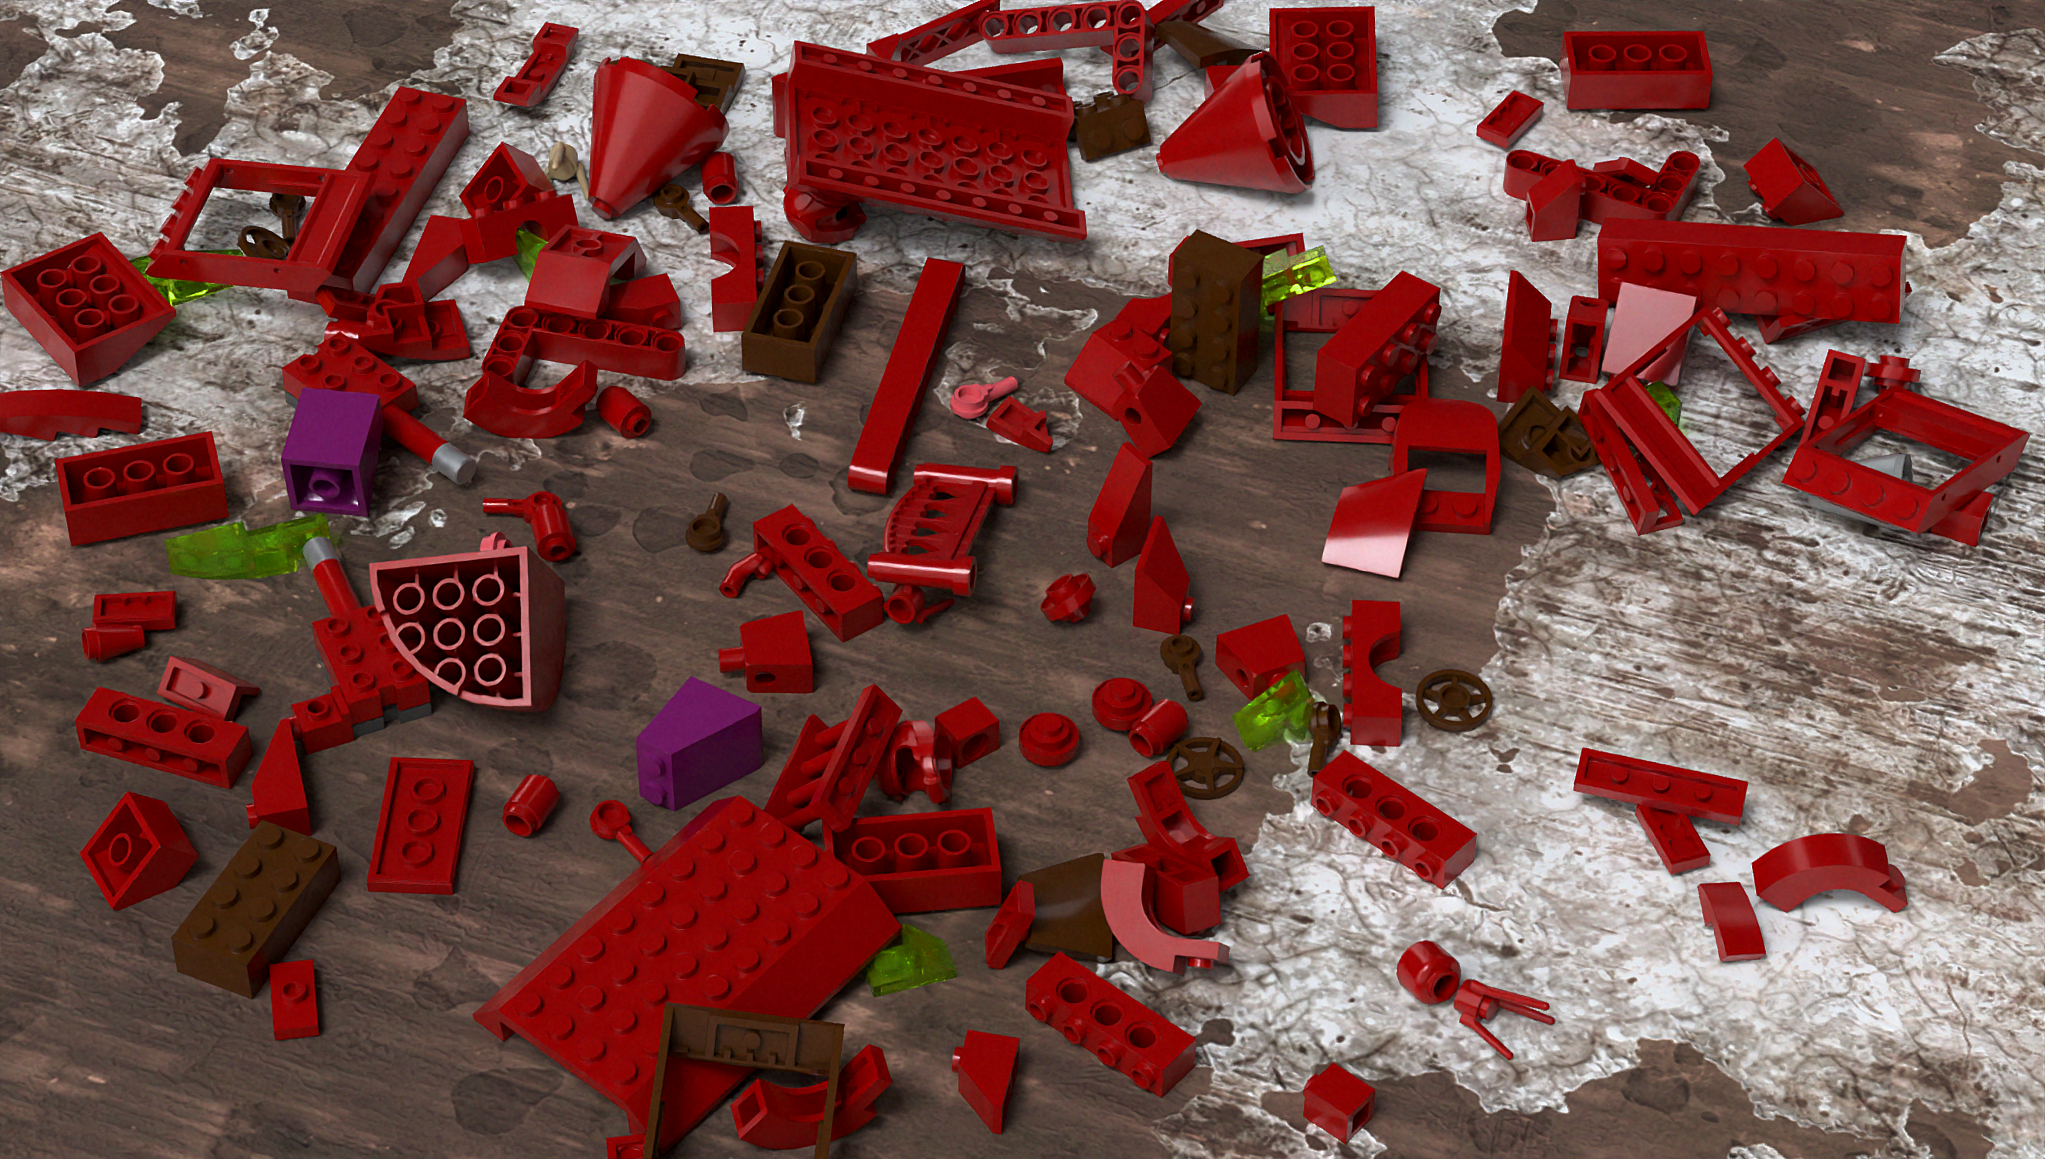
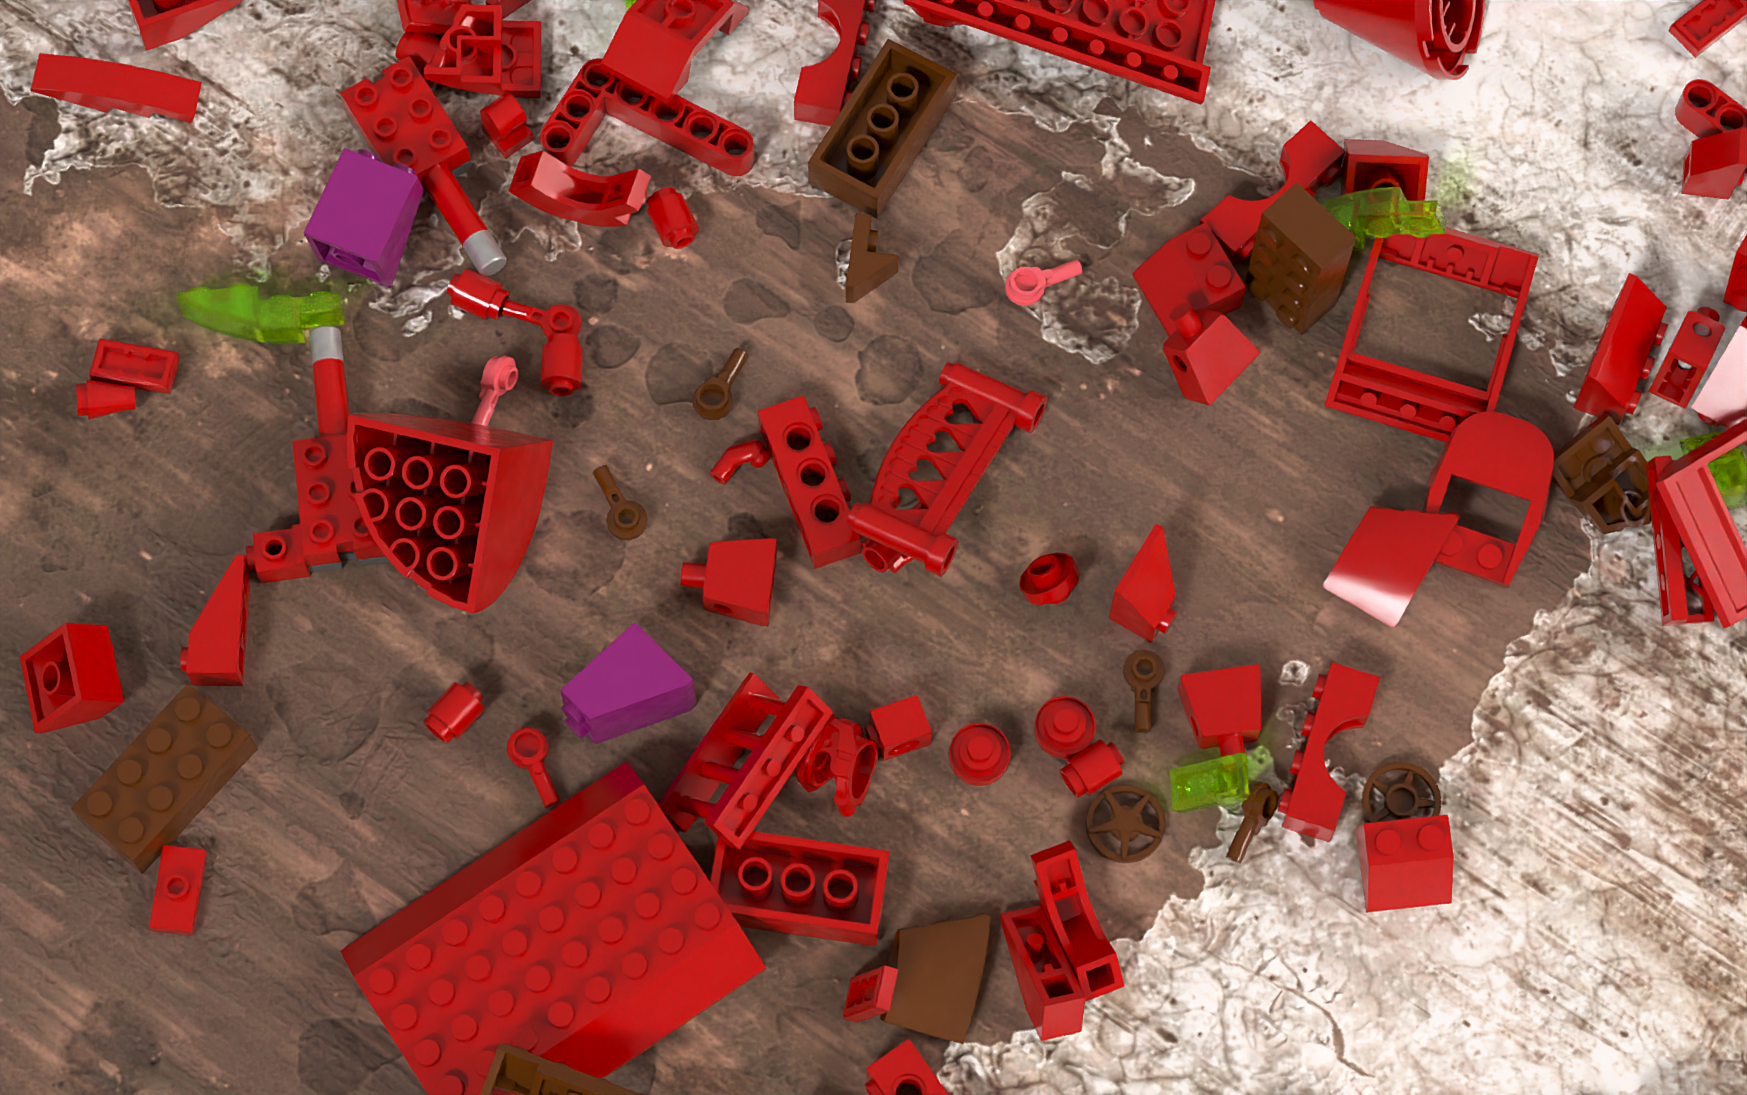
camera: 15 degrees right, 25 degrees up
red brick [54,431,229,546] -> none
red brick [75,686,253,790] -> none
red panel [156,656,260,721] -> none
red tile [367,757,475,895] -> none
red slope [598,273,682,331] -> none
red beam [848,257,966,495] -> none
clear neon green slope [862,923,957,998] -> none
red slope [986,396,1053,453] -> none
red slope [1086,441,1153,569] -> none
arch [1101,859,1230,976] -> none
red brick [1311,750,1477,890] -> none
red brick [1313,270,1442,428] -> none
red fence [1573,747,1748,826] -> none
red plate [1635,805,1711,875] -> none
none -> red brick [447,268,510,321]
none -> red leg [480,92,534,159]
none -> reddish brown plate [593,465,648,541]
none -> reddish brown slope [846,213,899,303]
none -> red slope [1355,815,1454,913]

